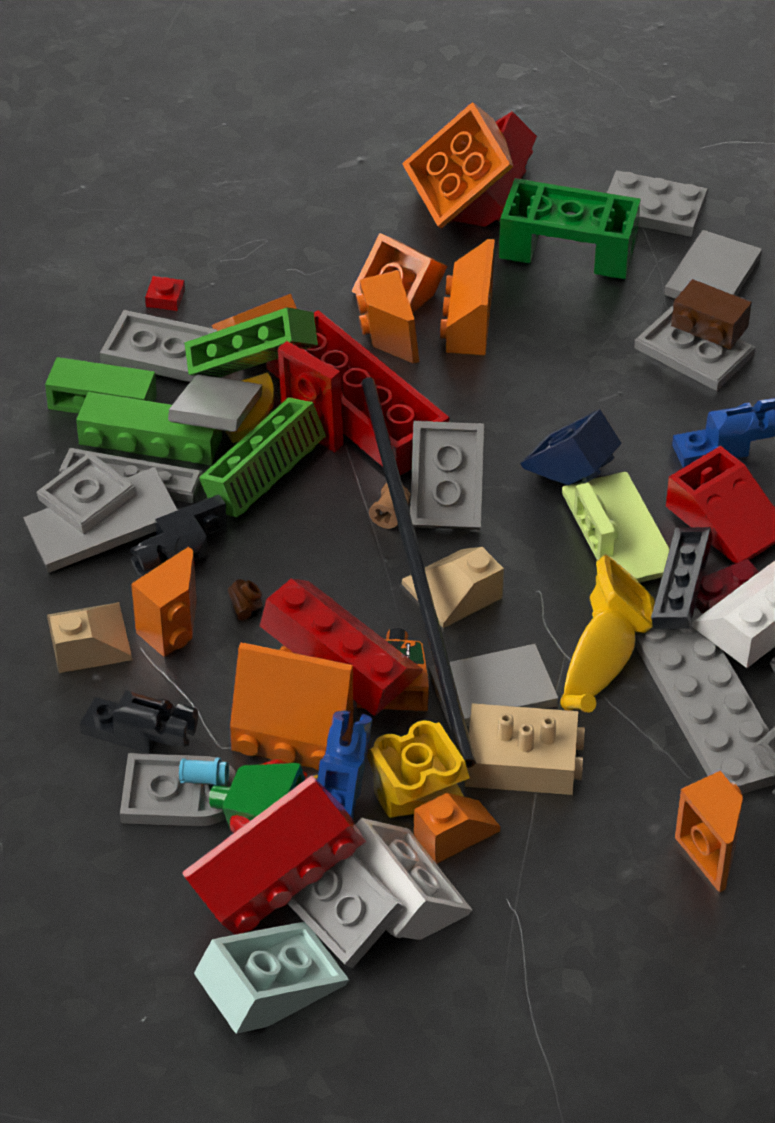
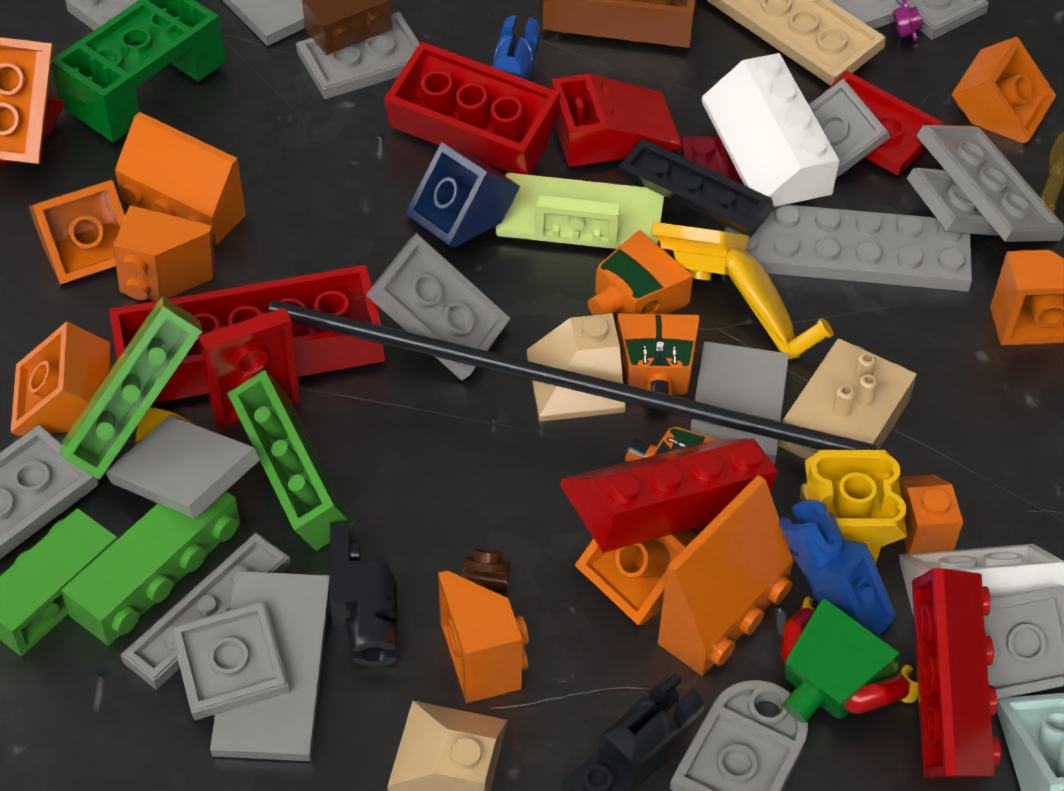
camera: 65 degrees left, 5 degrees up
medium azure pin [179,757,230,786] -> none
medium nougat bush [369,483,411,529] -> none
none -> red slope [384,41,561,175]
none -> orange torso [588,230,693,315]
none -> orange torso [616,313,699,395]

